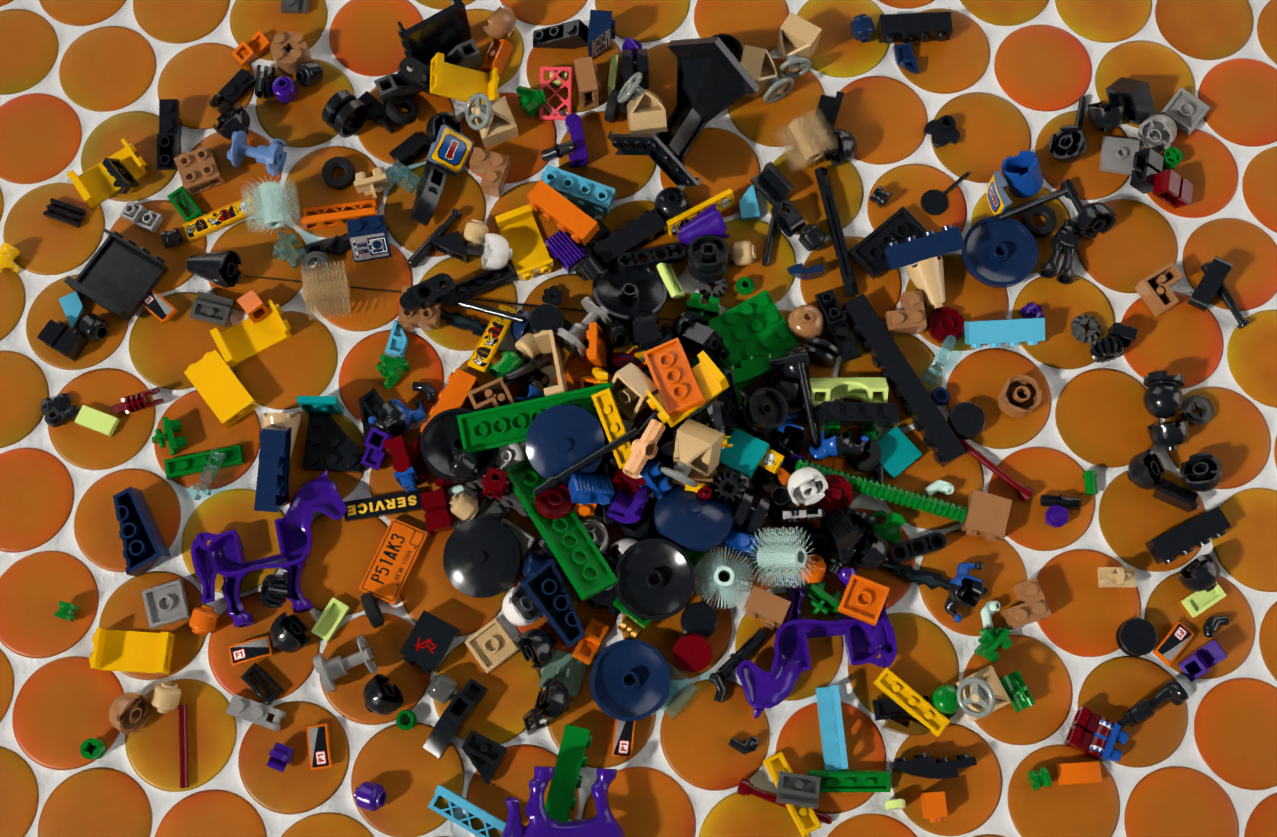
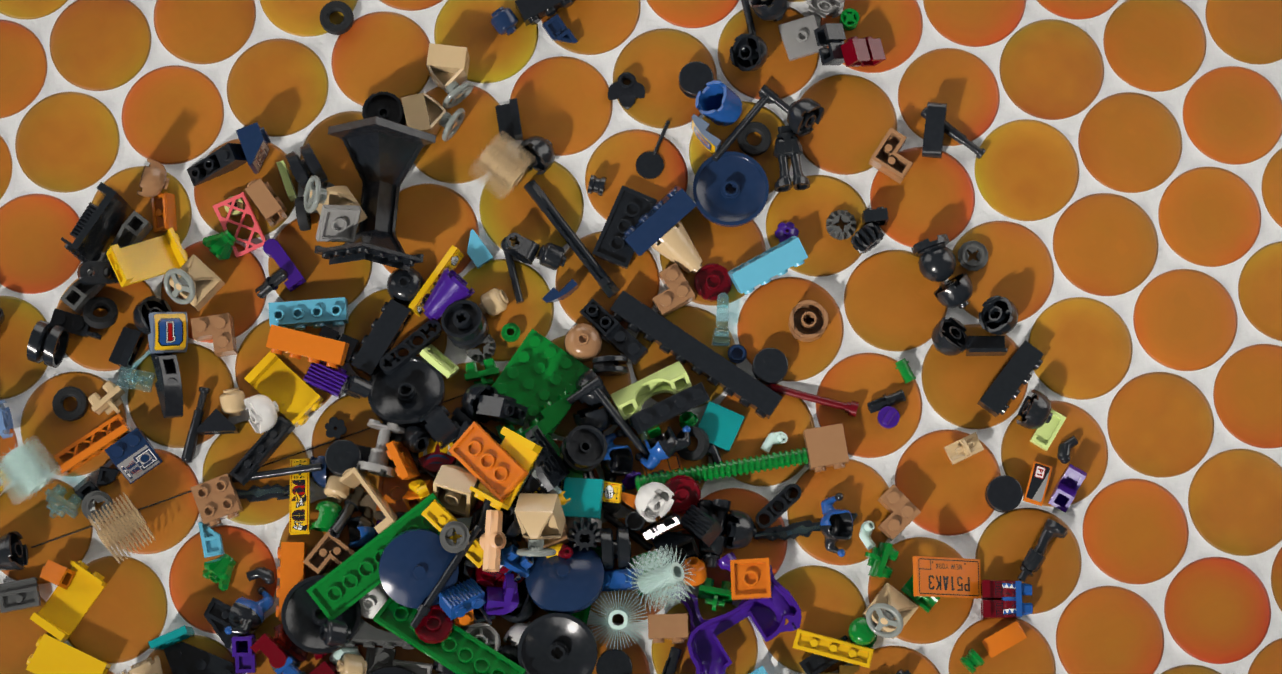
camera: 25 degrees left, 5 degrees up
black piece [399,273,455,312] -> none
dark red brick [480,467,511,500] -> none
dark purple piece [622,37,642,61] -> none
black panel [750,161,795,206] -> none
green plate [870,510,906,543] -> none
none -> light grey plate [316,205,361,242]
none -> dark grey gear [440,521,471,553]
none -> black head [679,61,714,99]
none -> orange tile [913,556,981,599]

